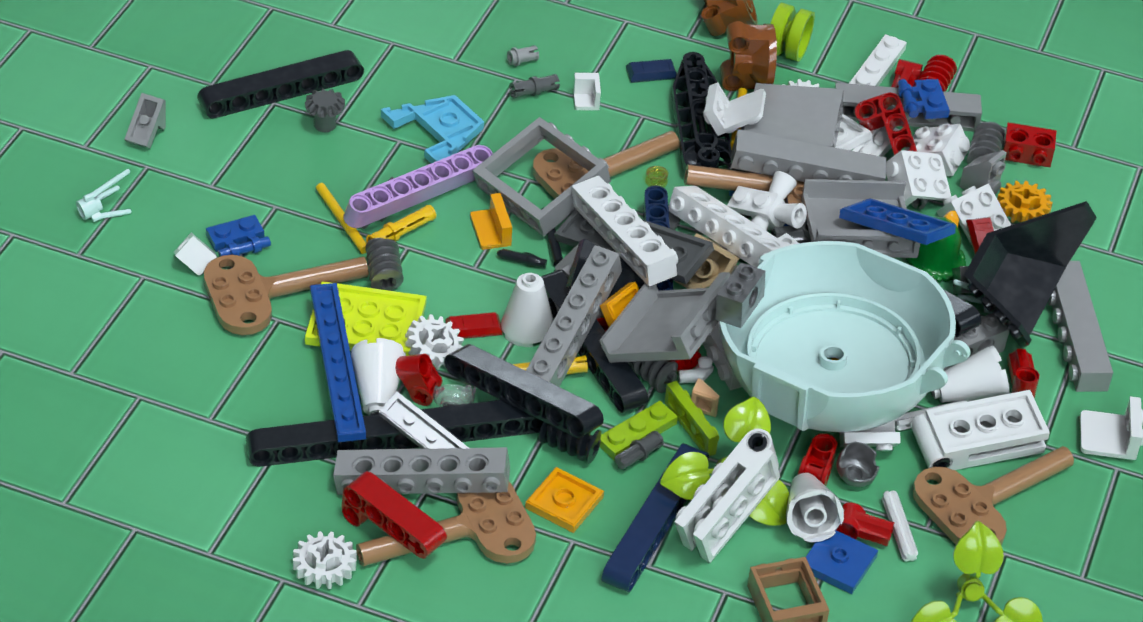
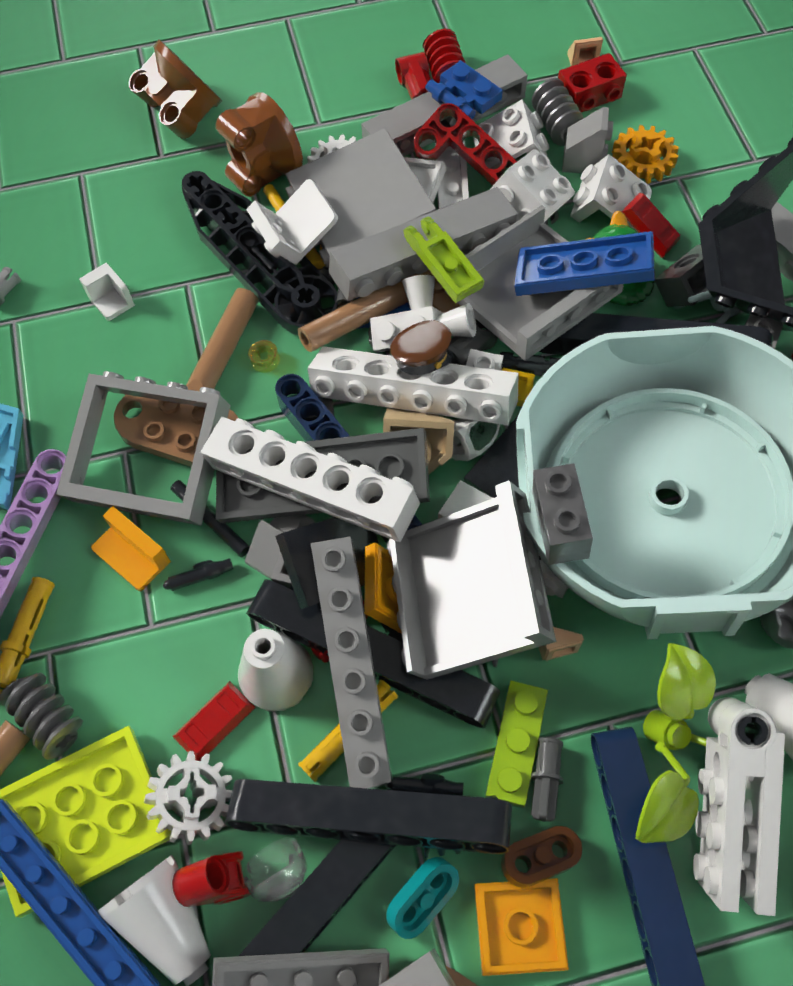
camera: 30 degrees left, 20 degrees up
dark grey pin [509,74,560,98] -> none
dark blue tile [626,59,677,82] -> none
lime plate [665,381,719,457] -> none
lime wheel [770,2,815,62] -> none
red piece [798,433,837,486] -> none
white plate [849,34,907,86] -> none
none -> teal plate [386,857,459,939]
none -> piece [390,320,453,375]
none -> lime hinge [403,216,485,303]
none -> reddish brown plate [501,826,582,888]
none -> light nougat slope [567,37,603,66]

